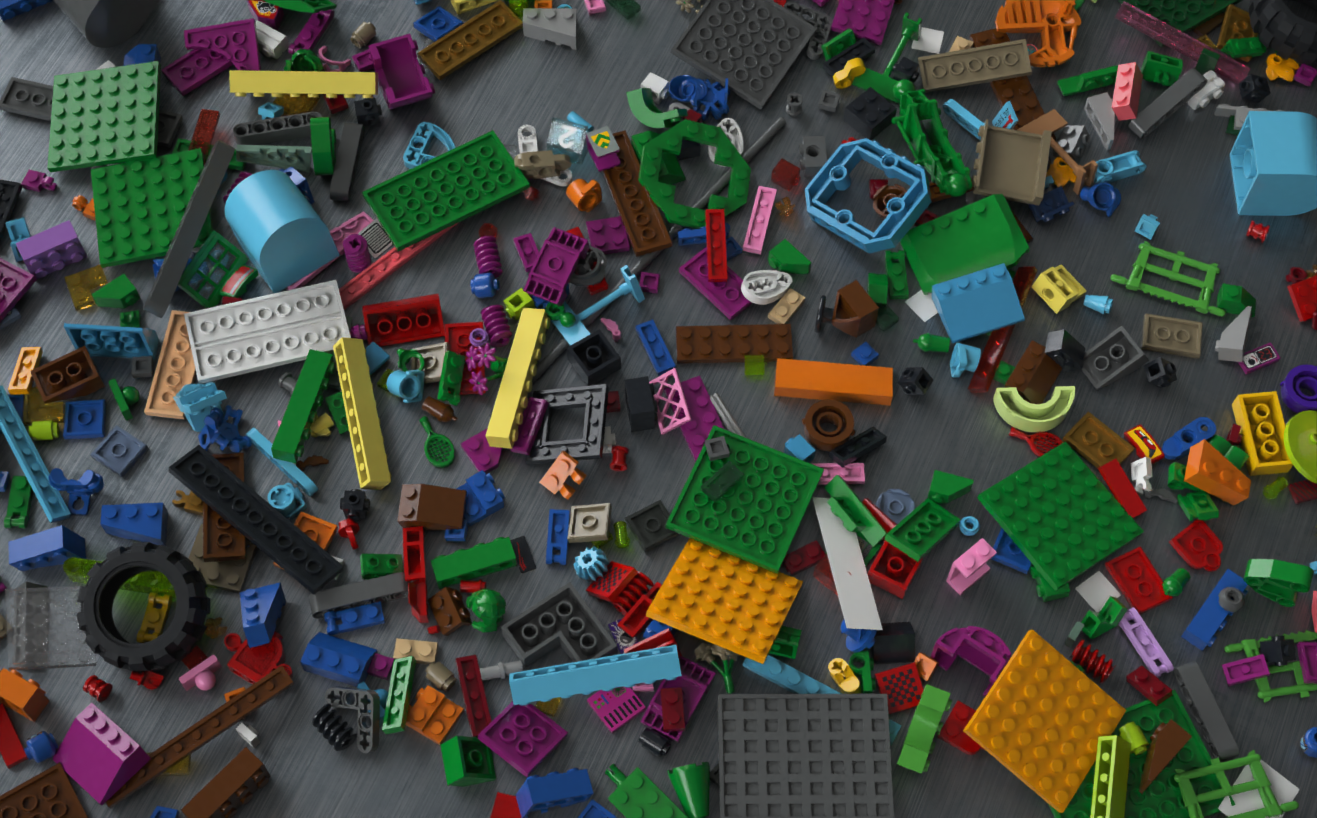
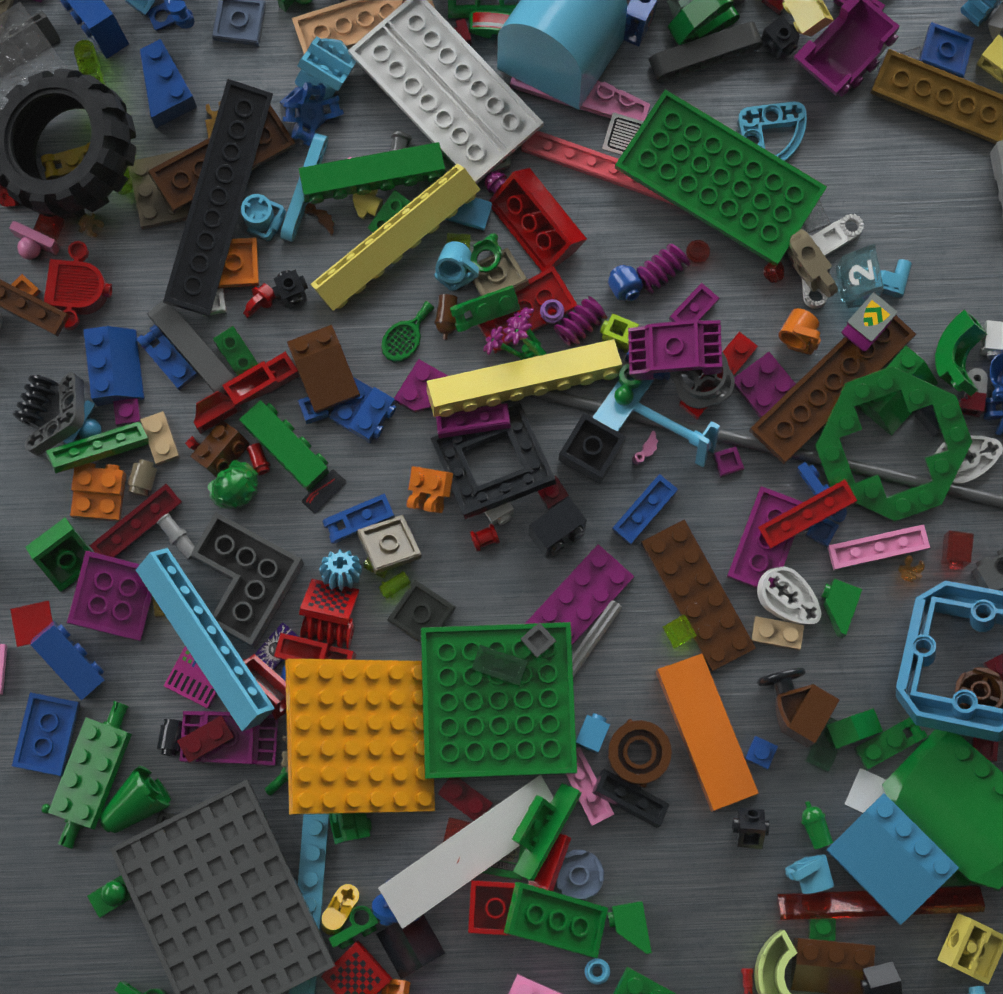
camera: 65 degrees right, 15 degrees up
blue wedge [240,582,286,648] -> none
magenta piece [343,234,371,273] -> none
bright pink window [649,368,691,435] -> none

